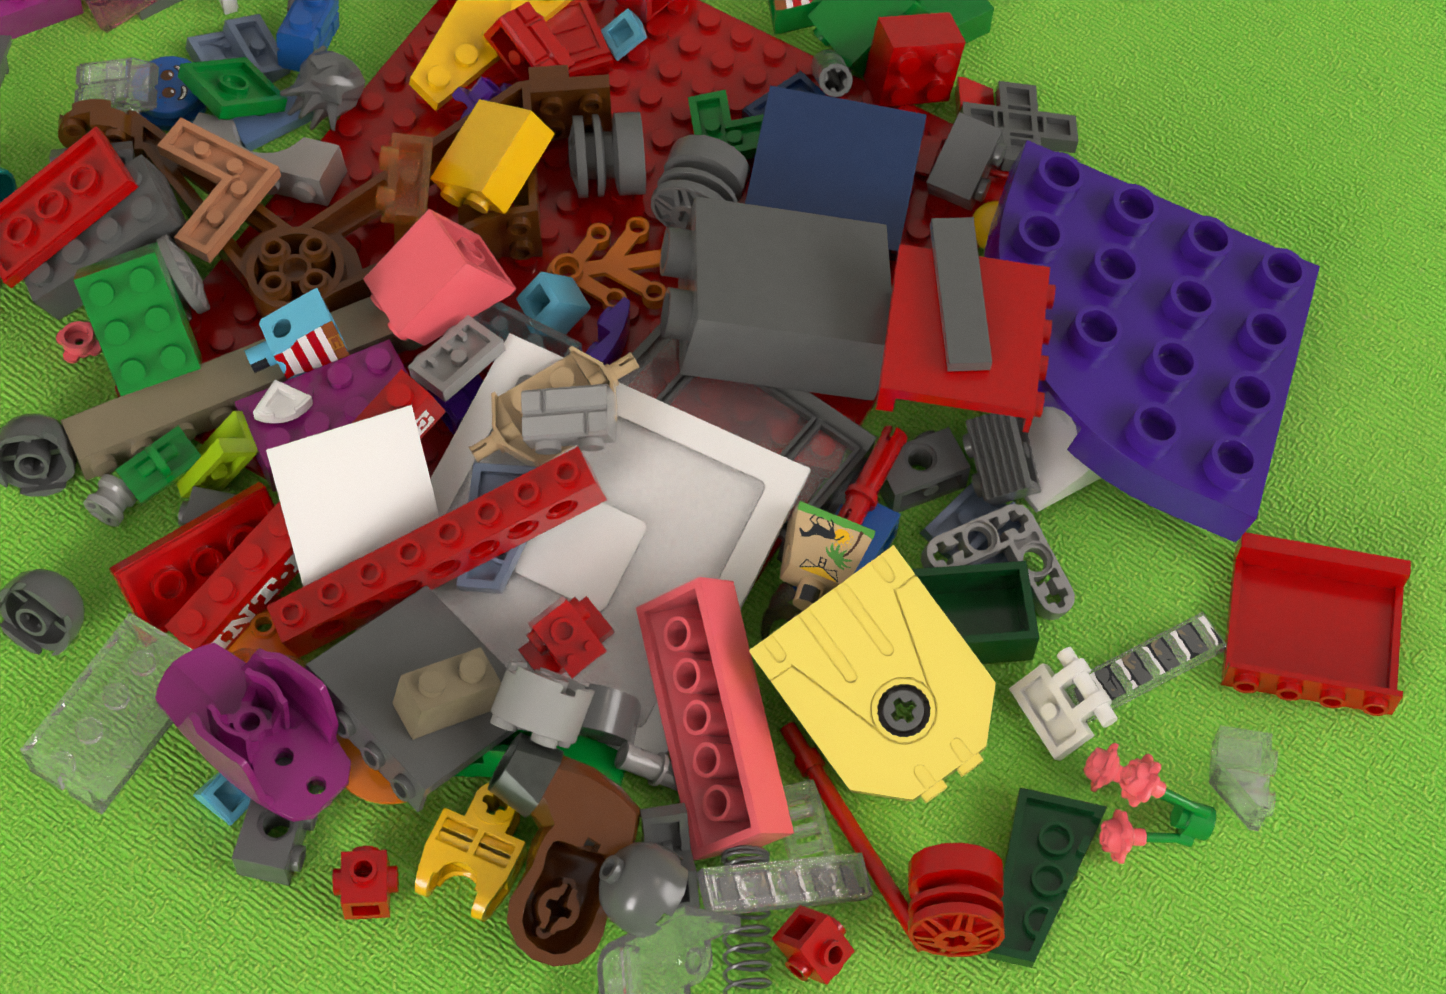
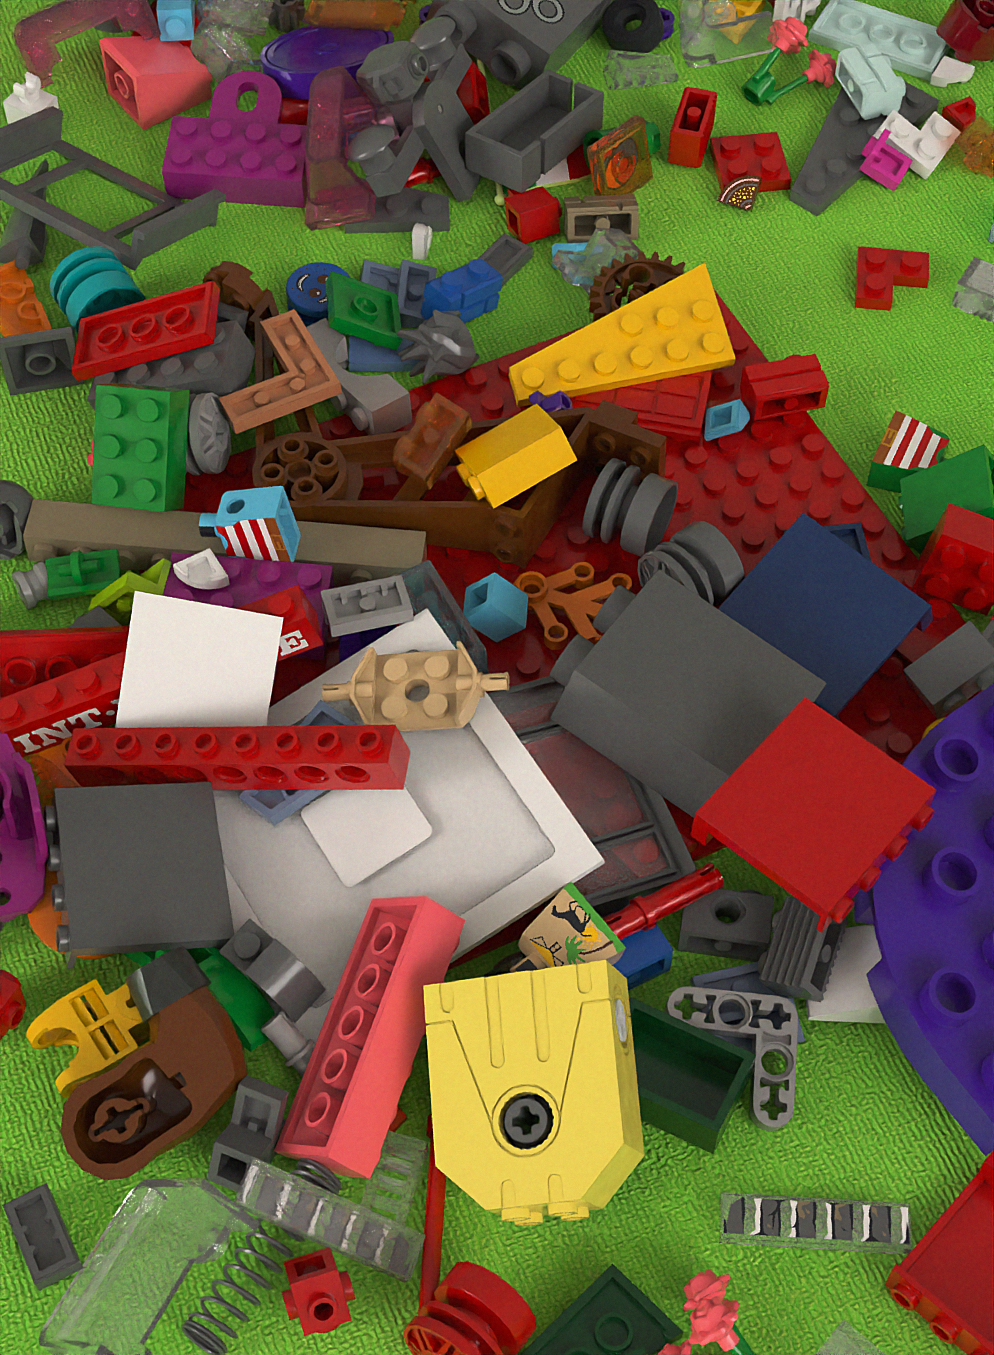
camera: 35 degrees right, 5 degrees down
clear brick [74,58,159,114] -> none
coral slope [363,209,516,346] -> none
dark tan brick [392,647,501,740] -> none
red brick [484,1,575,82] -> none
light grey brick [490,659,595,749] -> none
red tile [518,596,615,679] -> none
light grey brick [521,384,616,455] -> none
dark purple slope [586,297,630,365] -> none
dark grey cylinder [599,842,688,938] -> none
green plate [688,89,764,160] -> none
dark grey axle [811,49,853,97] -> none
dark grey tile [930,217,992,371] -> none
white plate [1009,647,1118,761] -> none

